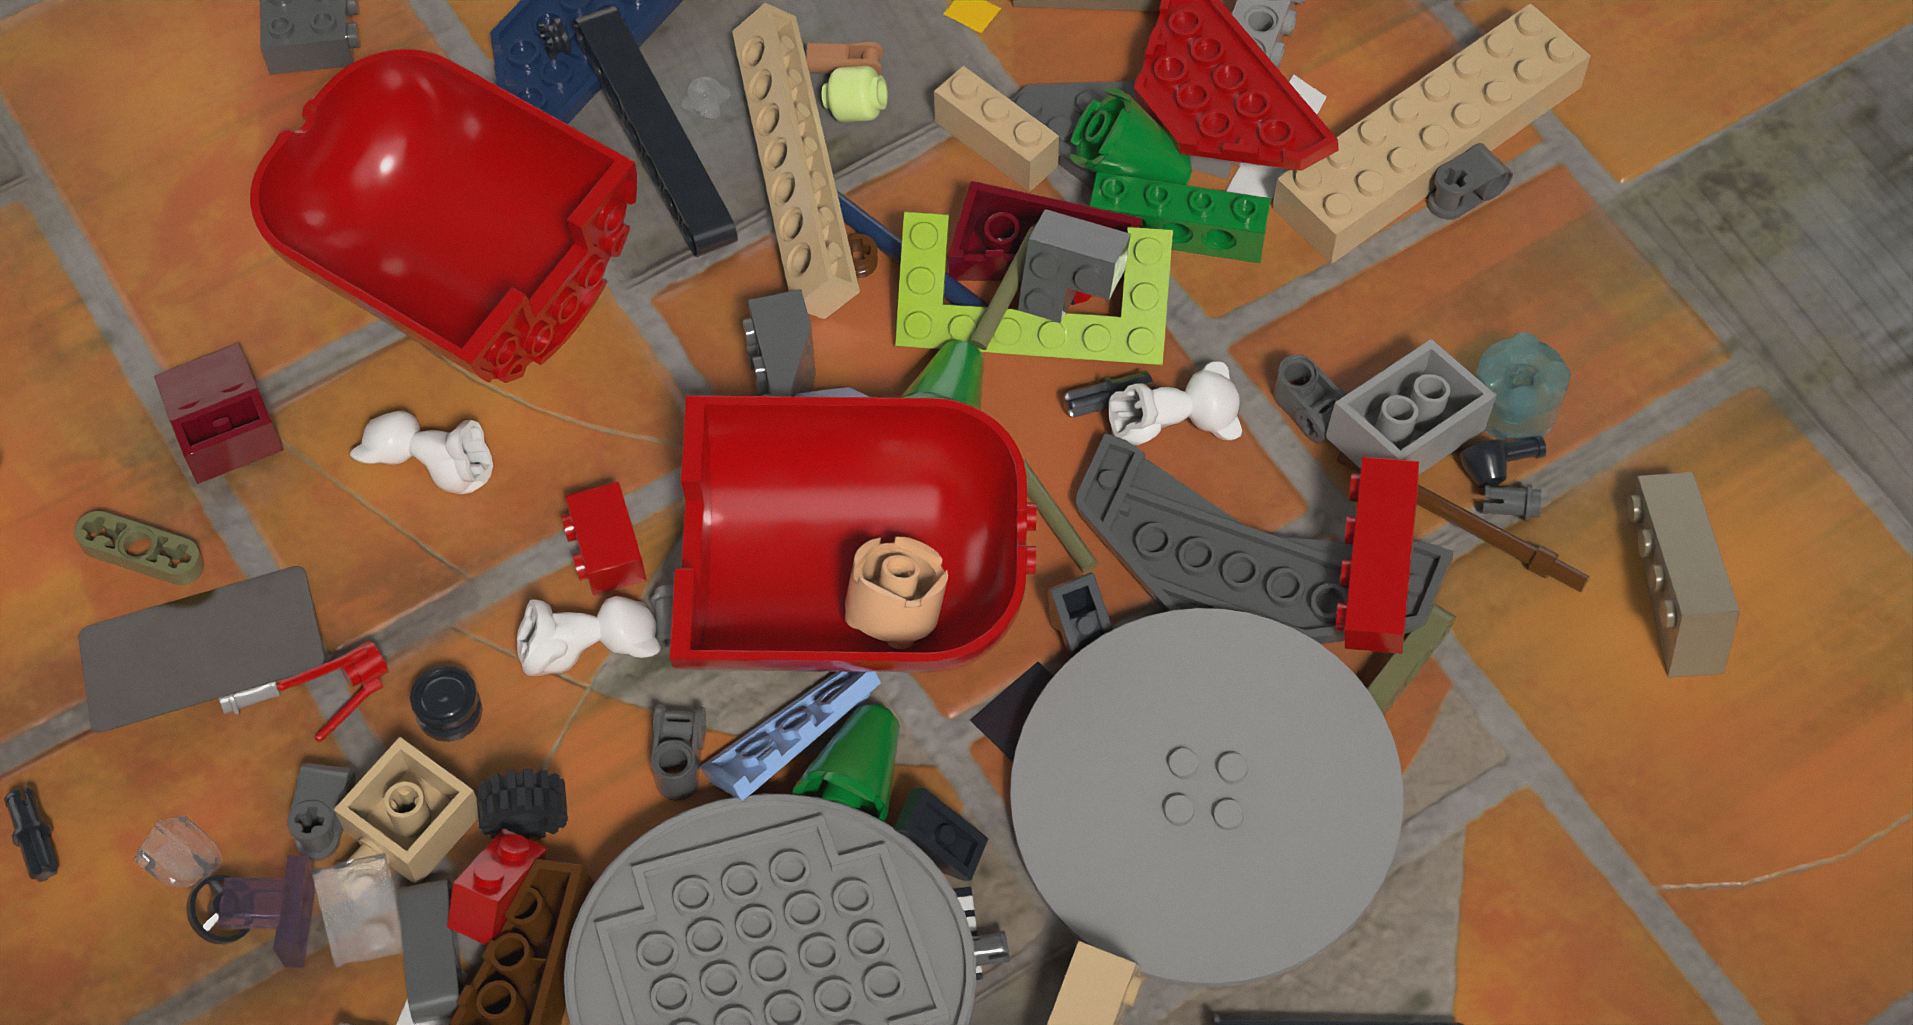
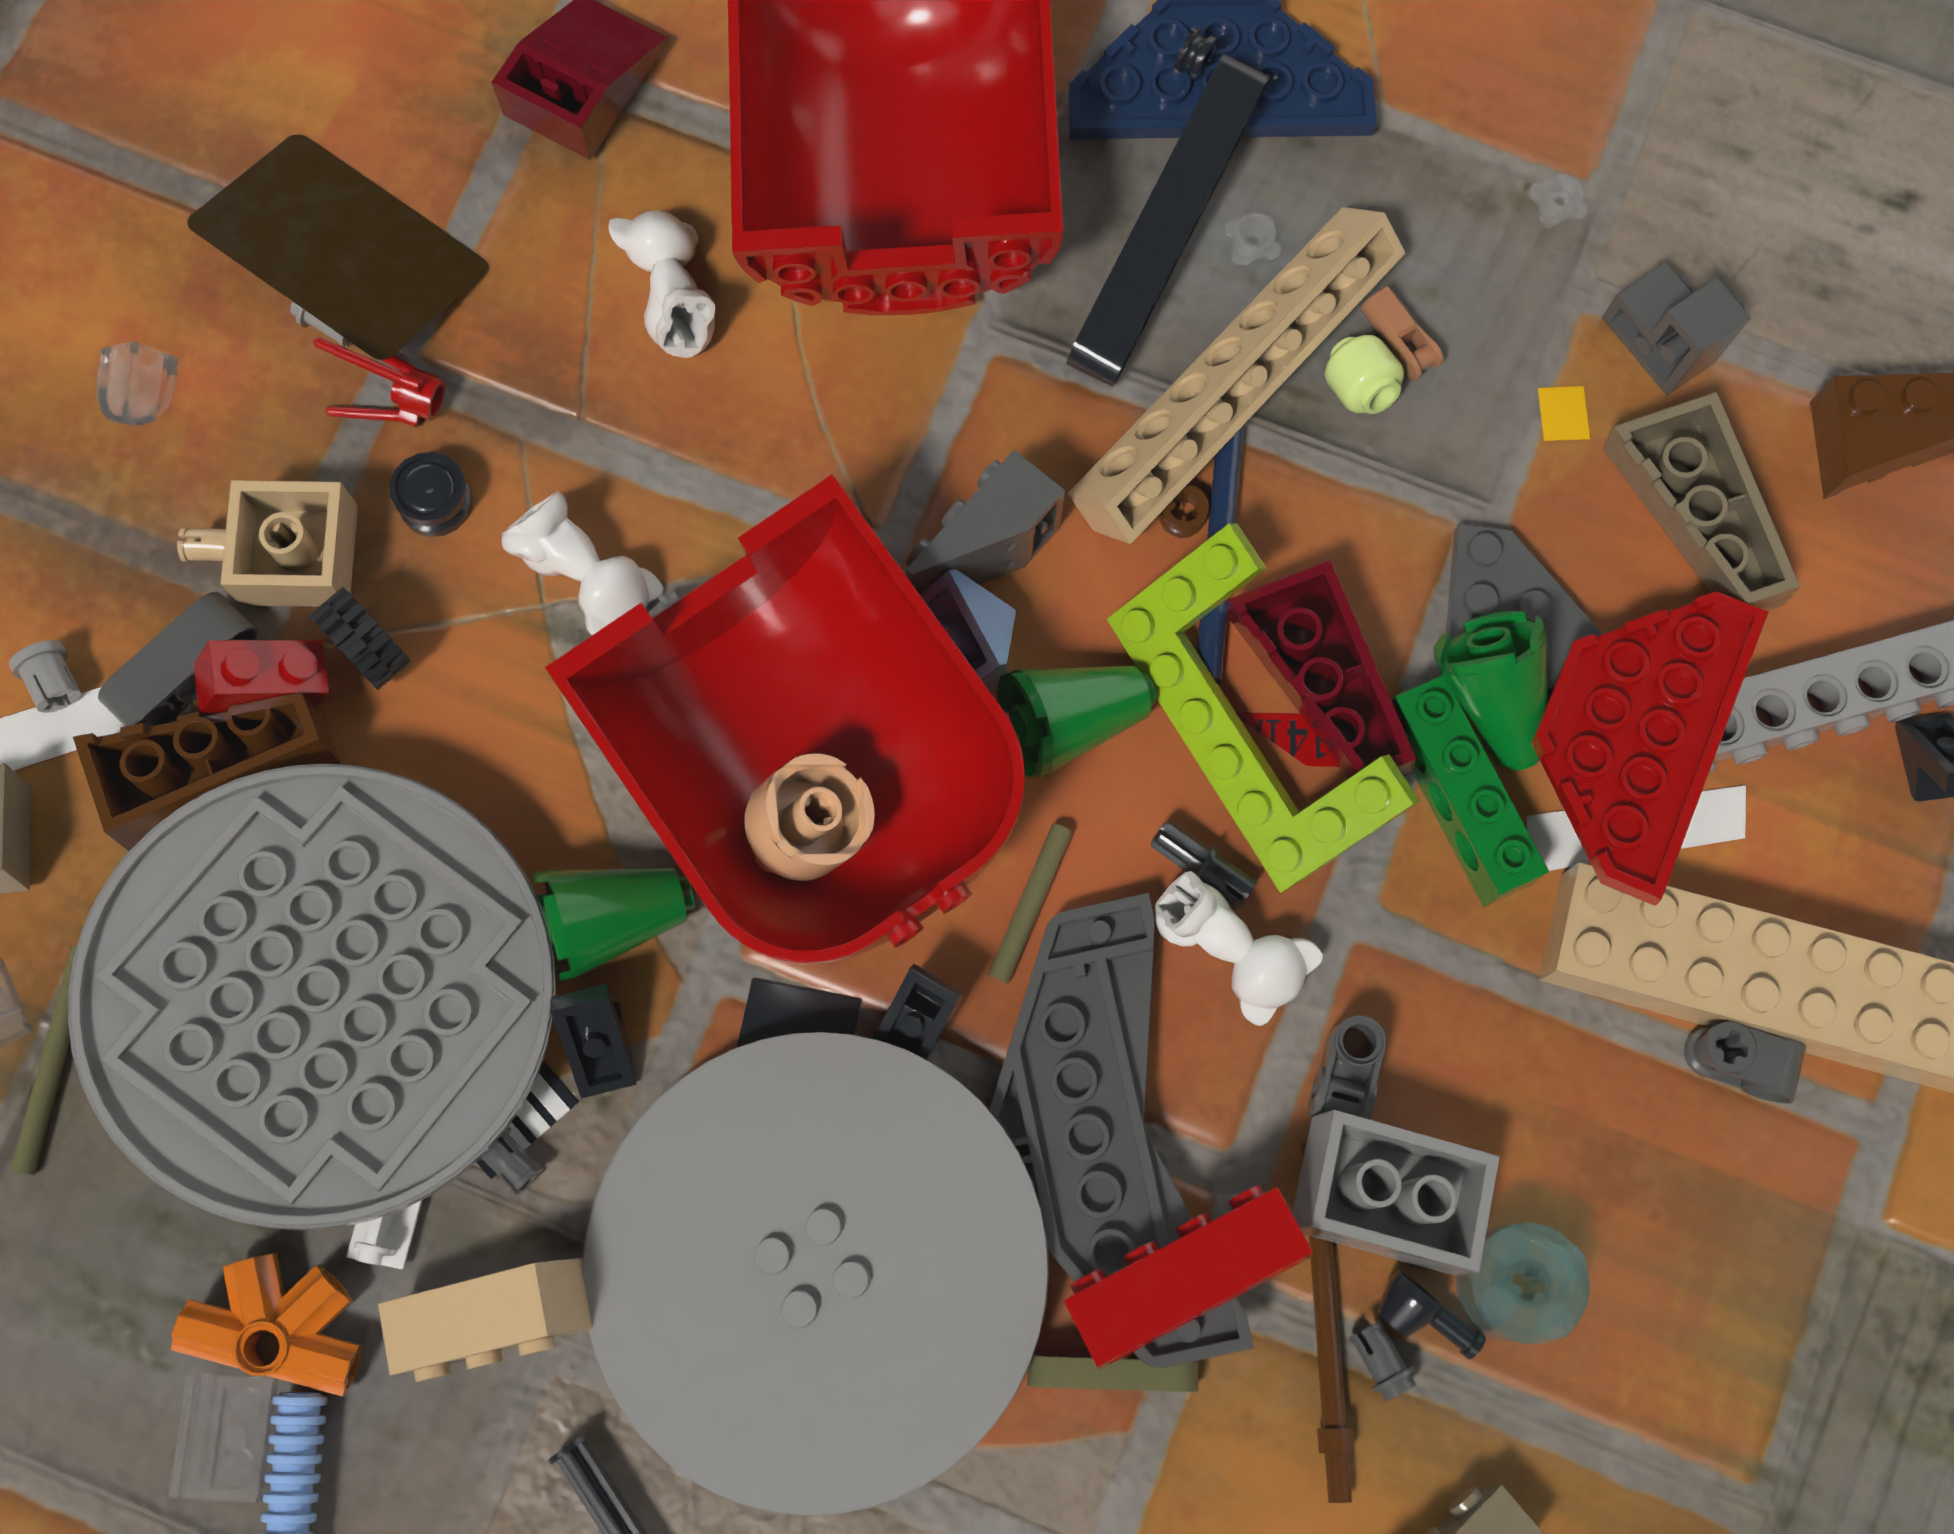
camera: 50 degrees right, 15 degrees up
black axle [4,787,58,882] -> none
olive beam [74,511,204,585] -> none
piece [186,856,318,967] -> none
dark grey piece [287,763,356,861] -> none
clear plate [312,853,403,968] -> none
red brick [561,481,647,596] -> none
dark grey piece [651,705,706,801] -> none
light blue wing [700,672,881,801] -> none
tan brick [934,66,1059,192] -> none
olive bar [970,227,1035,350] -> none
dark grey brick [1018,209,1131,323] -> none

